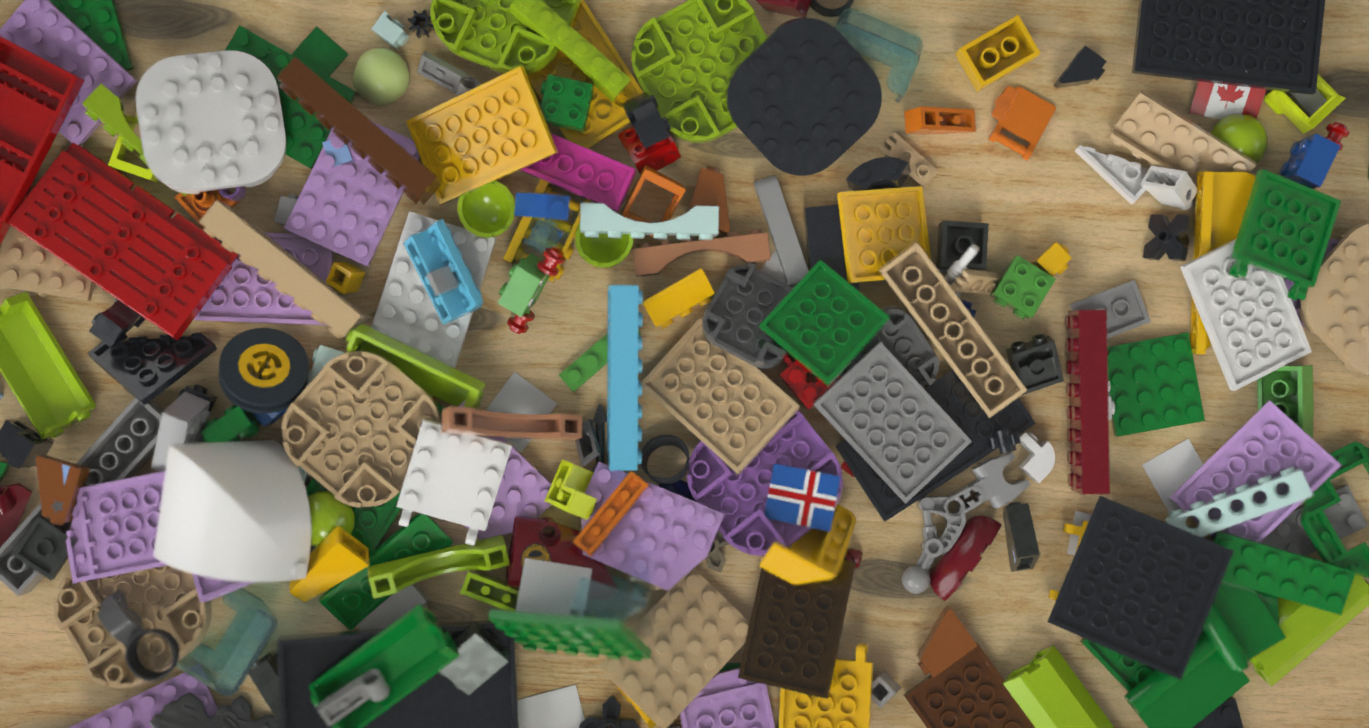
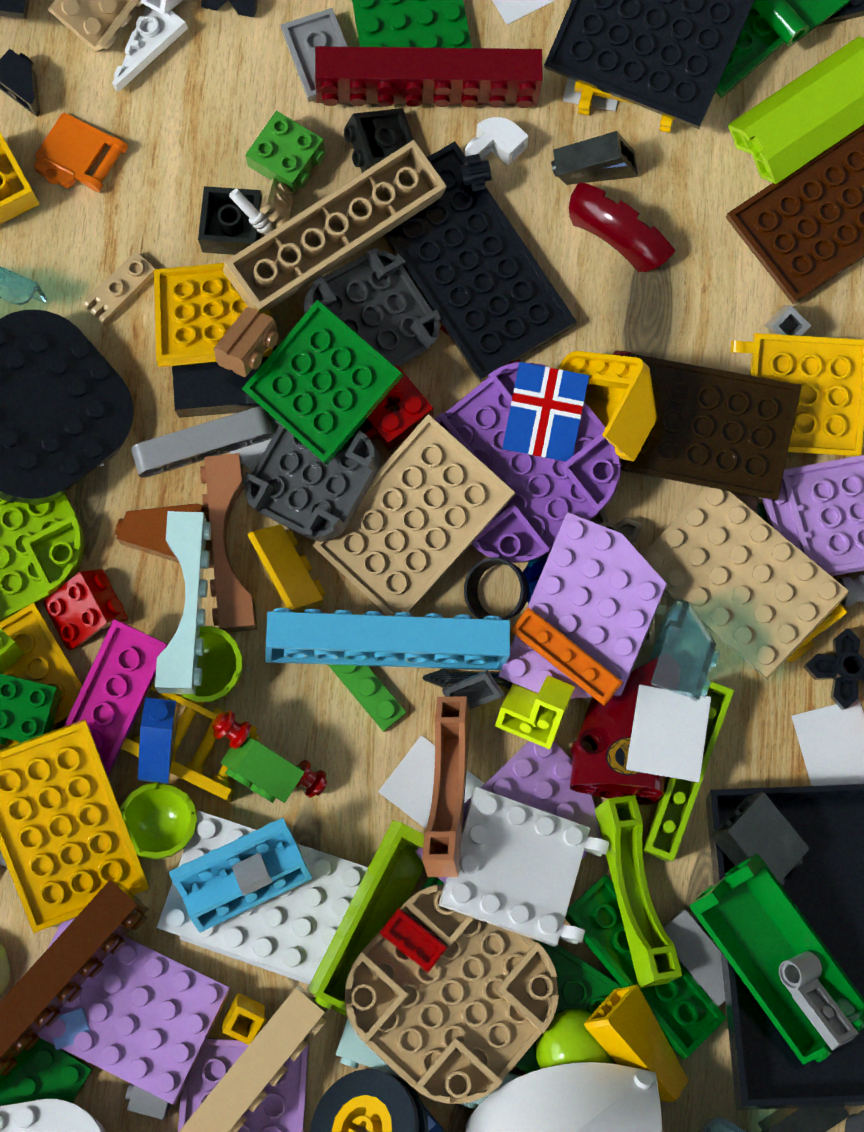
camera: 90 degrees left, 10 degrees down
green plate [488,609,652,661] -> none
clear light blue brick [523,218,563,254] -> none
orange window [620,165,686,237] -> none
black brick [621,92,671,148] -> none
light grey plate [813,342,972,504] -> none
black brick [846,157,911,191] -> none
light grey piece [902,452,1031,594] -> none
orange slope [904,106,976,135] -> none
dark orange slope [917,606,978,678] -> none
yellow brick [1032,242,1072,277] -> none
none -> medium nougat brick [214,306,279,377]
none -> red plate [379,908,448,973]

